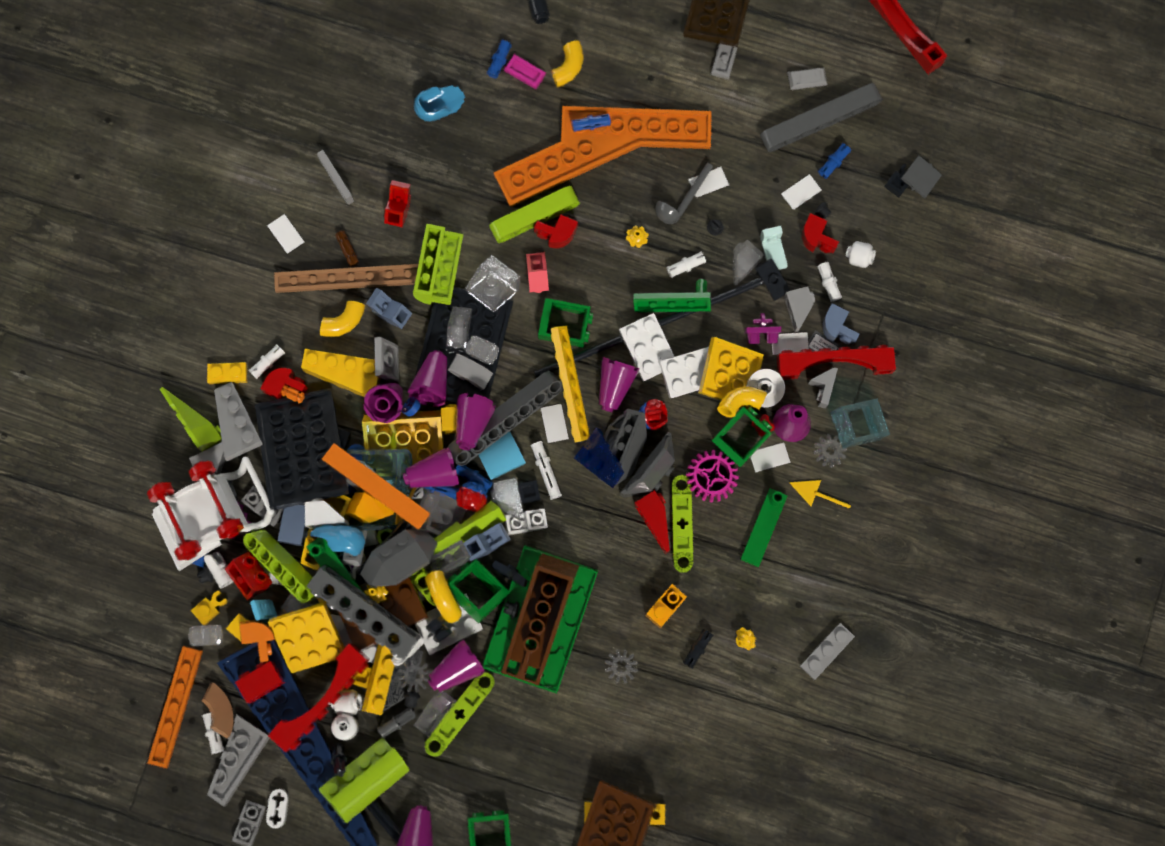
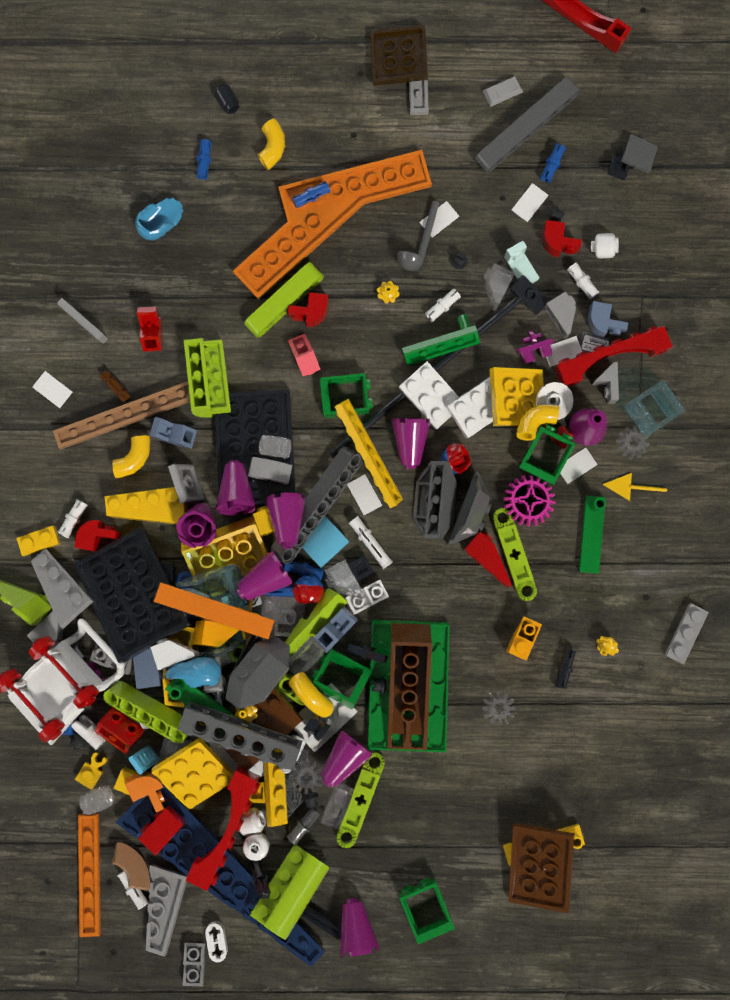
camera: 10 degrees left, 5 degrees up
orange piece [281,385,305,403] -> none
blue tile [402,397,420,417] -> none
clear slope [447,306,472,348] -> none
clear slope [465,255,521,312] -> none
dark pink tile [505,54,546,89] -> none
clear blue wing [574,427,625,488] -> none

